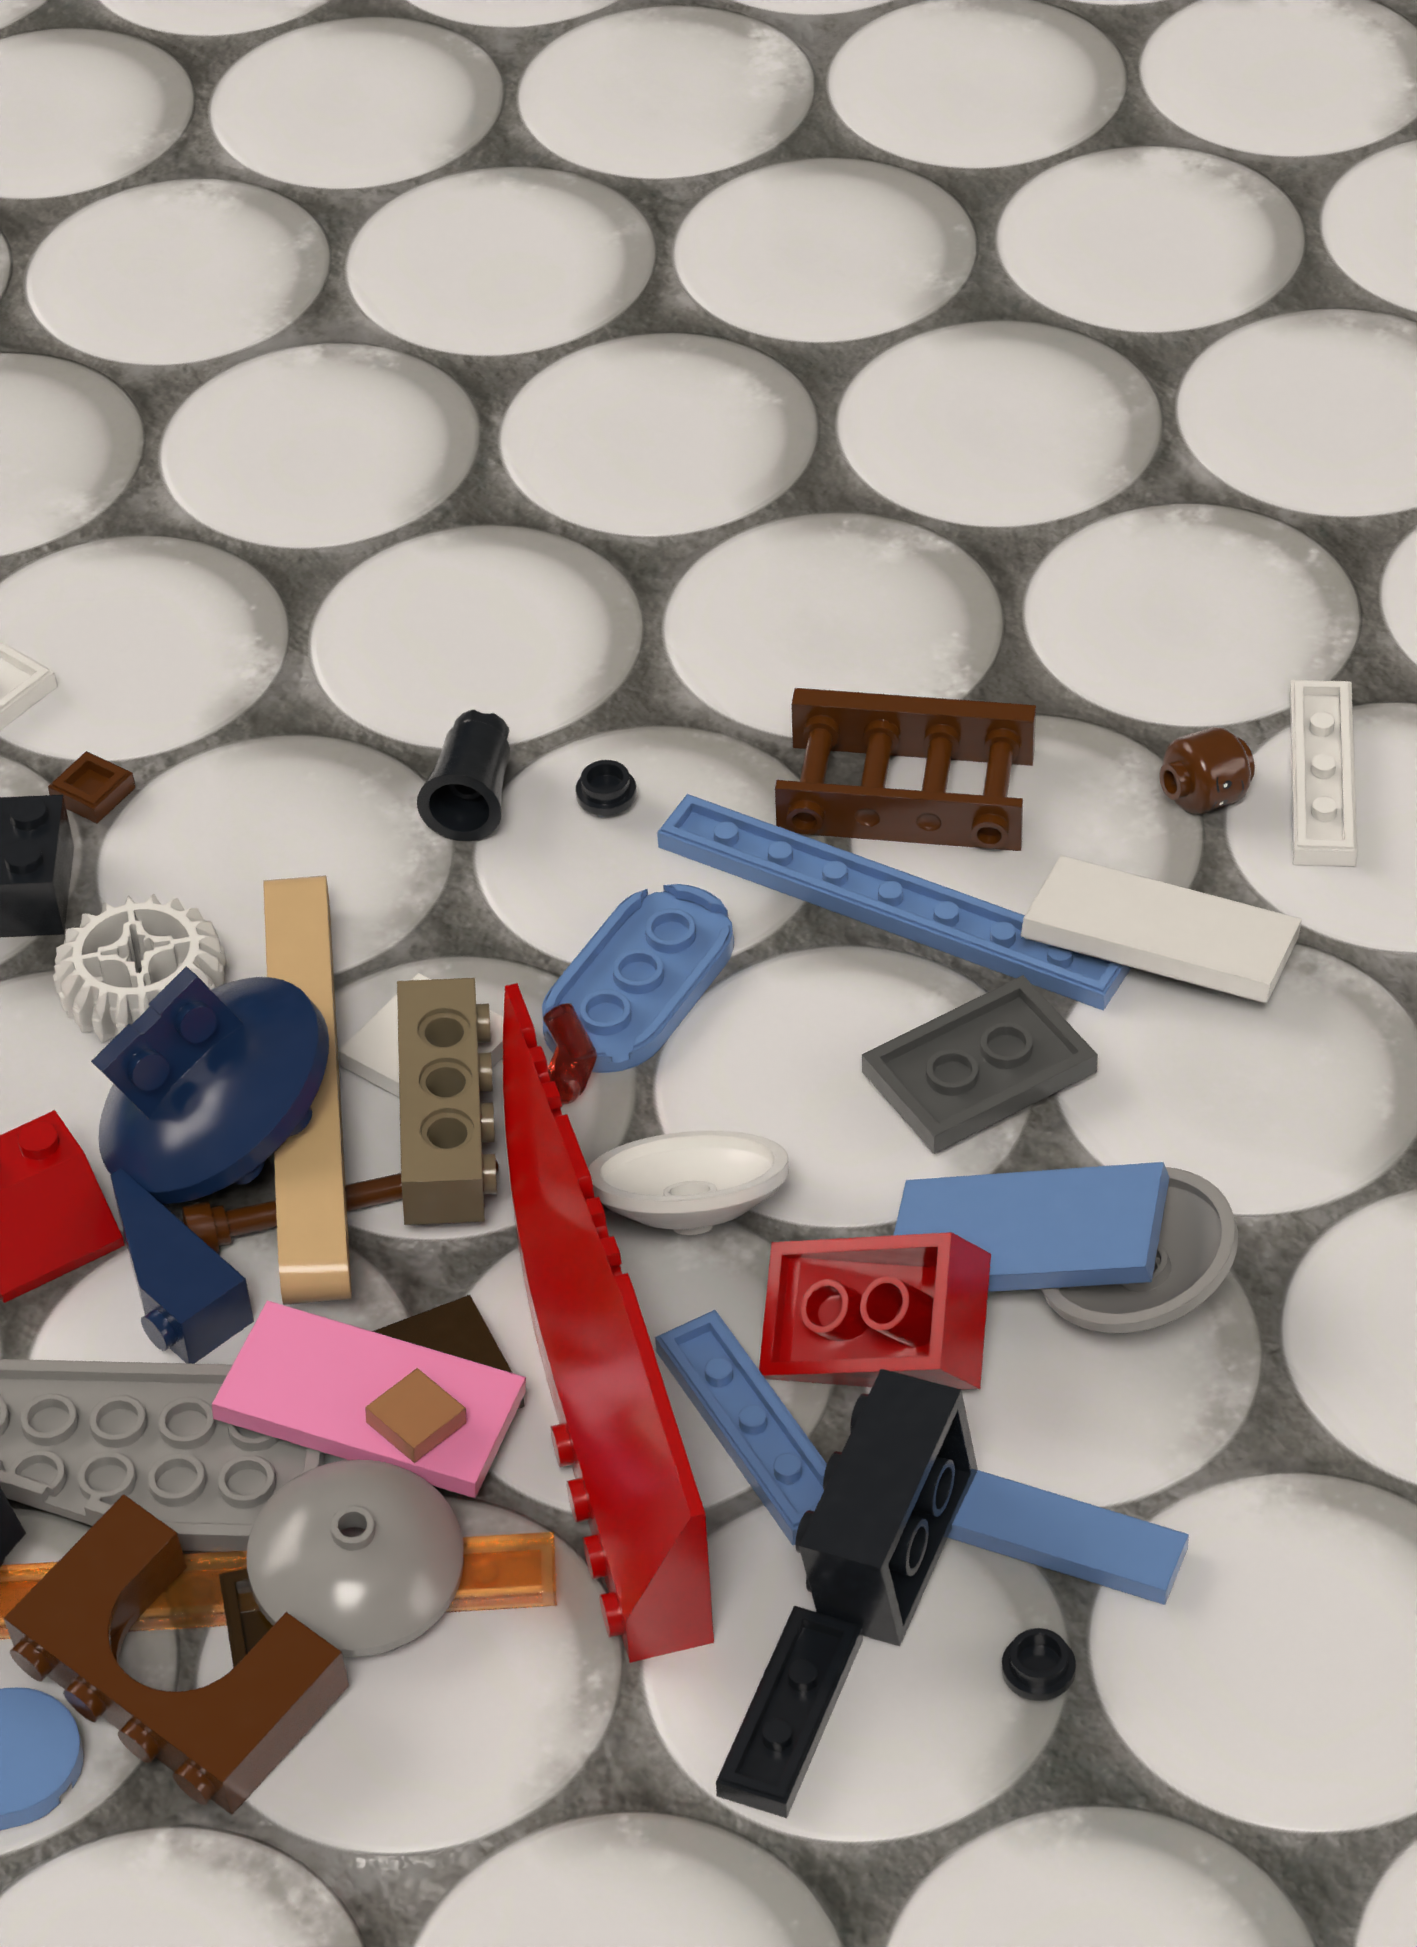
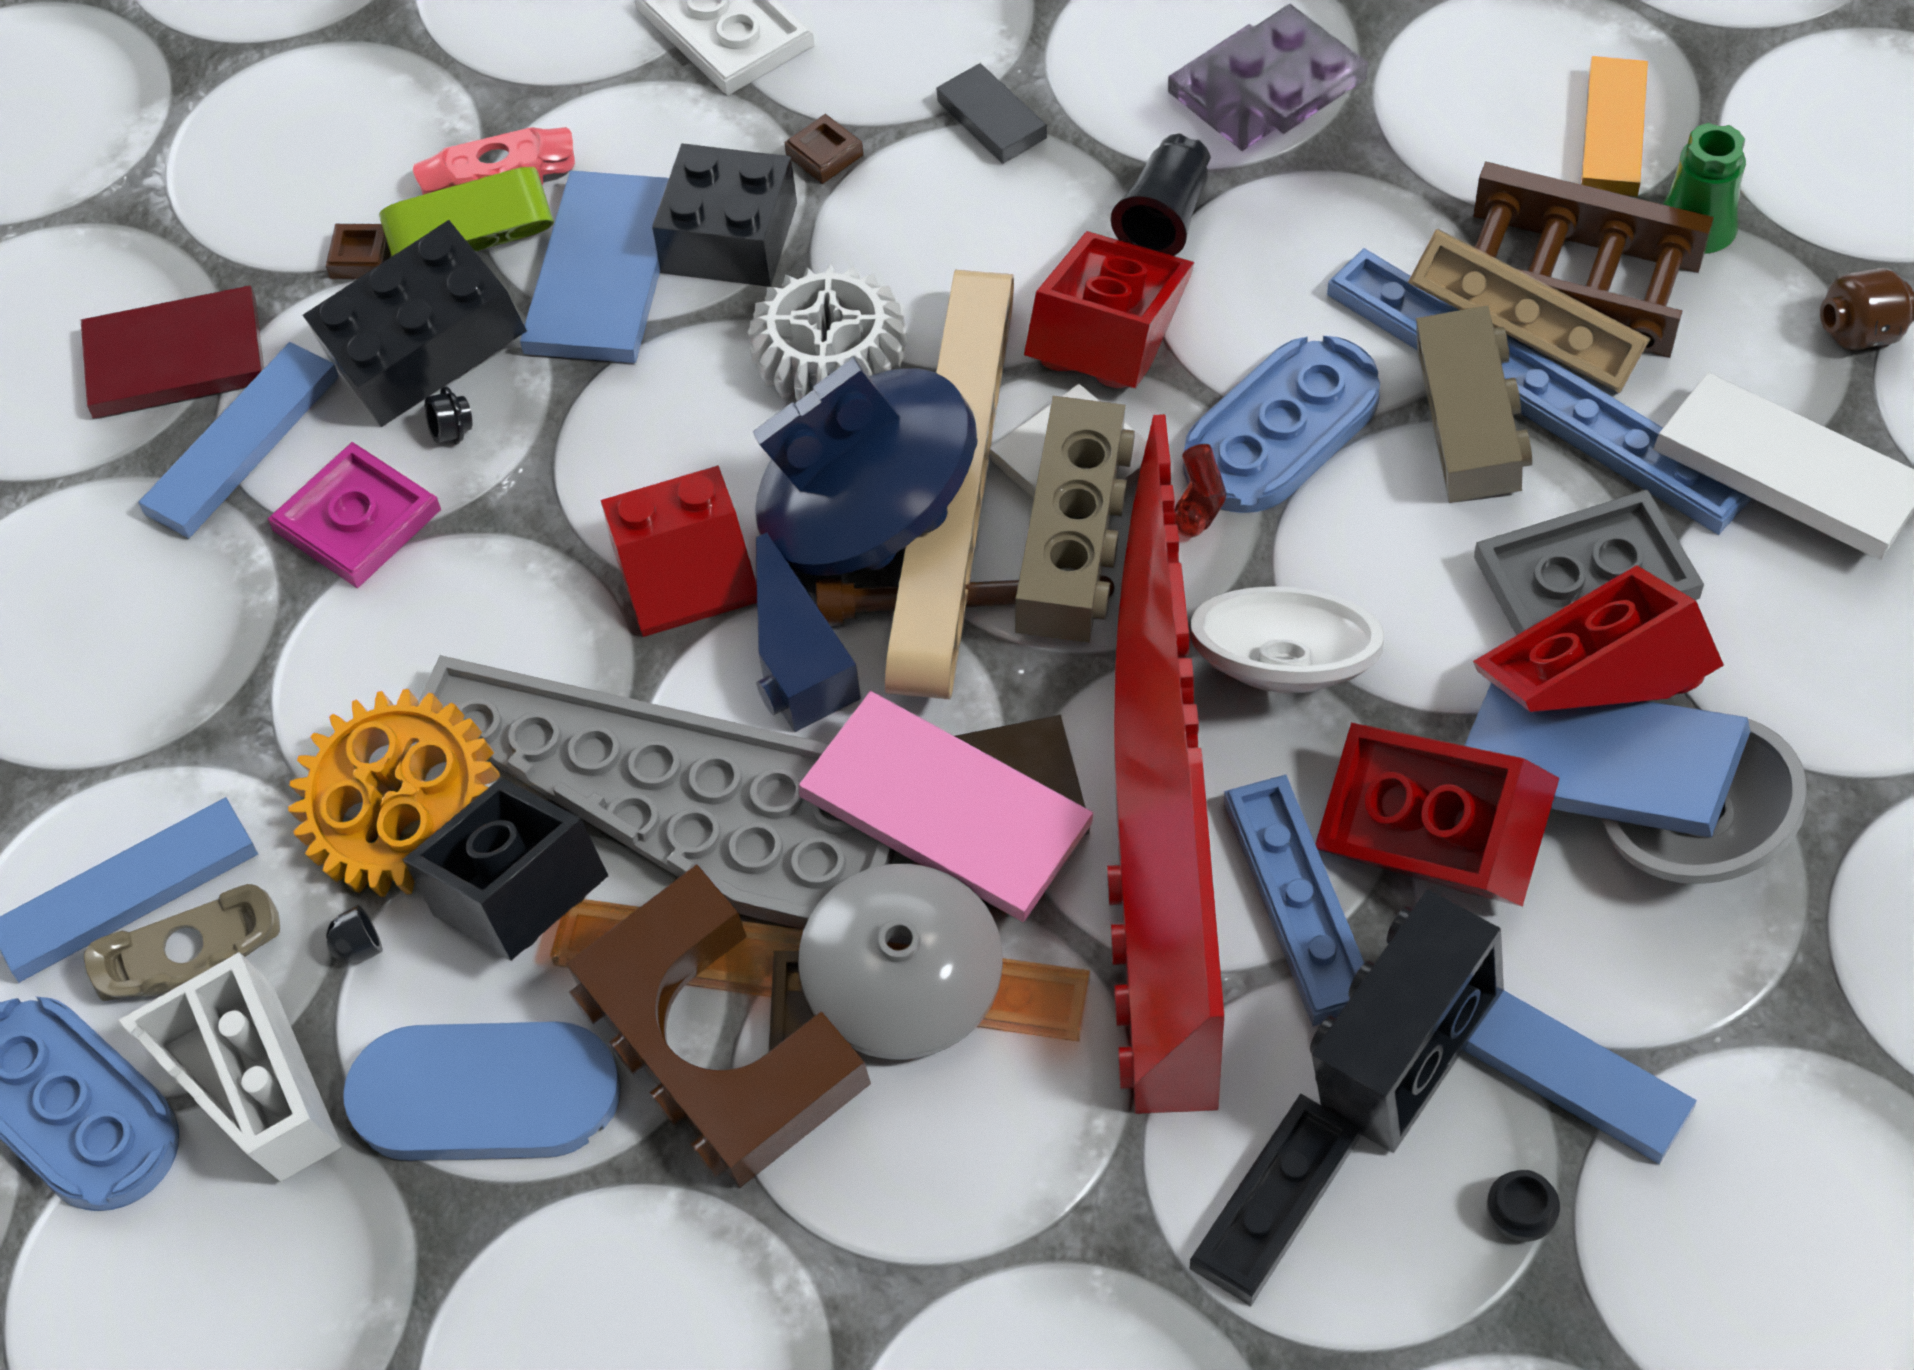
camera: 15 degrees right, 10 degrees up
medium nougat tile [365,1368,466,1463] -> none
black plate [575,760,637,816] -> none
none -> black tile [936,63,1047,164]
none -> red slope [1024,231,1195,389]
none -> clear purple bracket [1168,3,1368,151]
none -> tan tile [1408,229,1651,393]
none -> dark tan brick [1416,305,1532,503]
none -> red slope [1473,565,1724,712]
none -> light orange tile [1581,56,1648,197]
none -> green plant [1663,123,1746,254]

